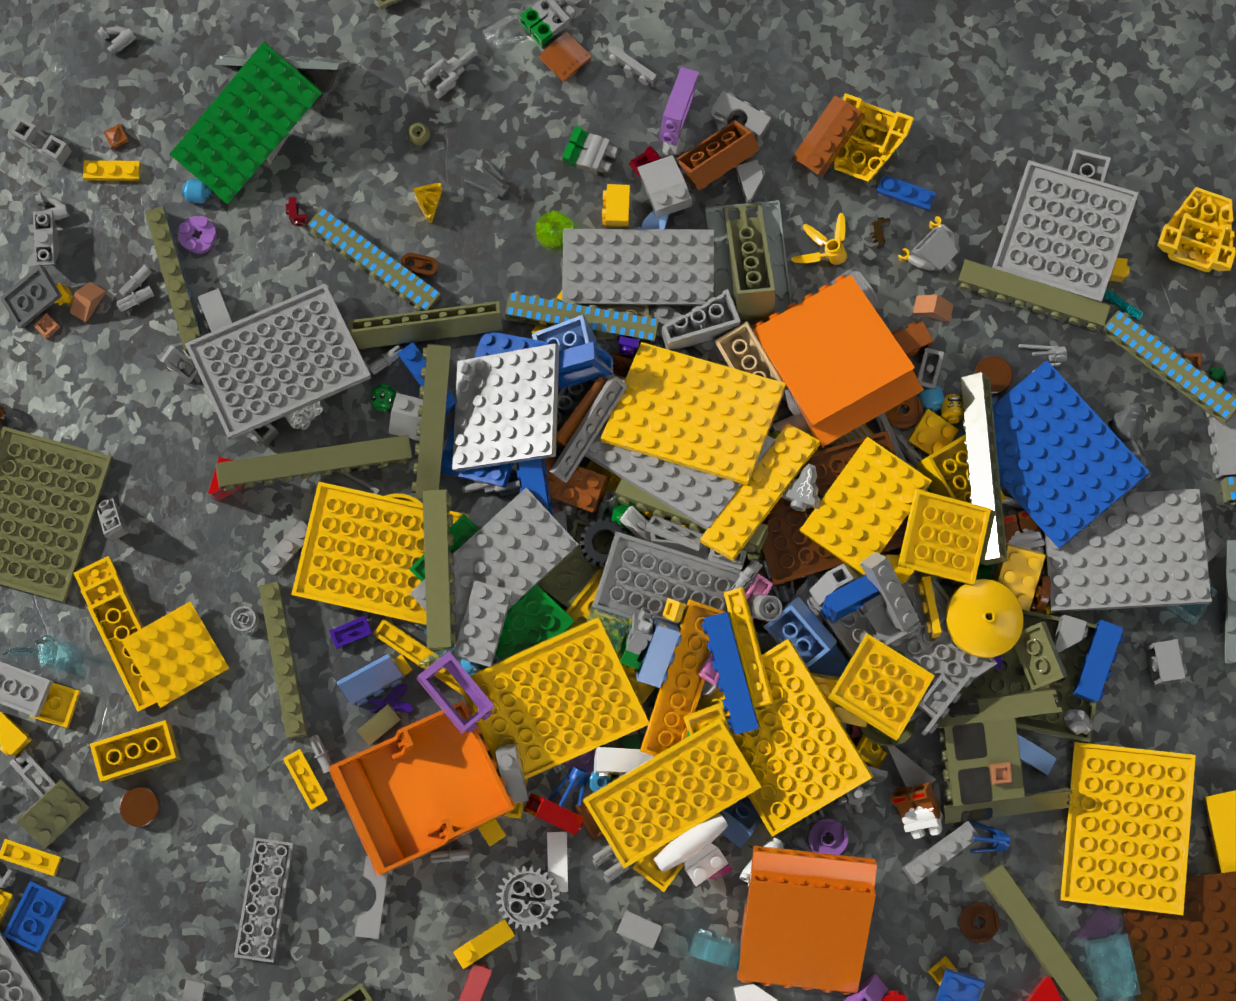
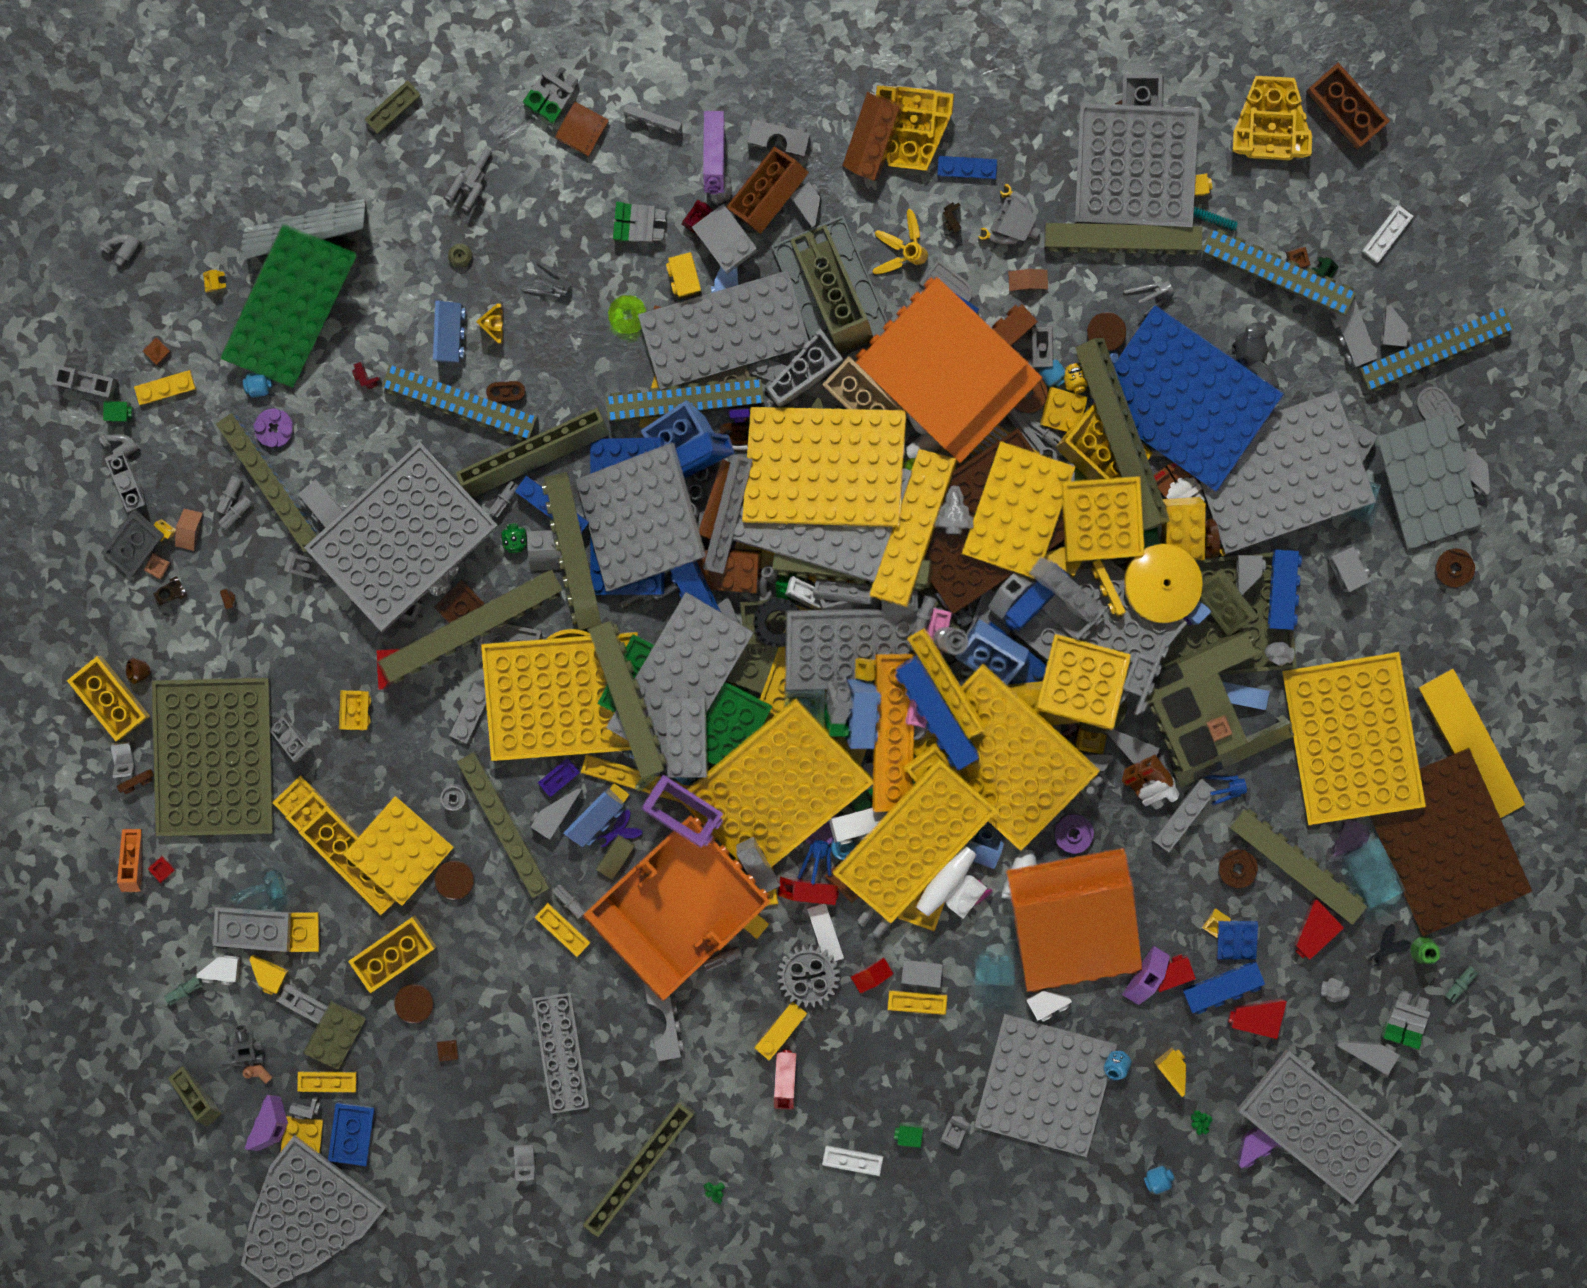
camera: 20 degrees left, 10 degrees up
none -> green brick [103,401,134,422]
none -> dark brown plate [153,576,188,606]
none -> yellow tile [203,270,226,292]
none -> reddish brown tile [220,588,236,609]
none -> yellow bracket [339,690,371,730]
none -> medium blue slope [433,301,466,363]
none -> reddish brown plate [434,580,485,623]
none -> reddish brown tile [435,860,474,900]
none -> reddish brown tile [437,1039,459,1062]
none -> light grey slope [530,787,583,839]
none -> red slope [850,957,894,993]
none -> yellow tile [887,990,947,1015]
none -> medium blue slope [1186,601,1211,625]

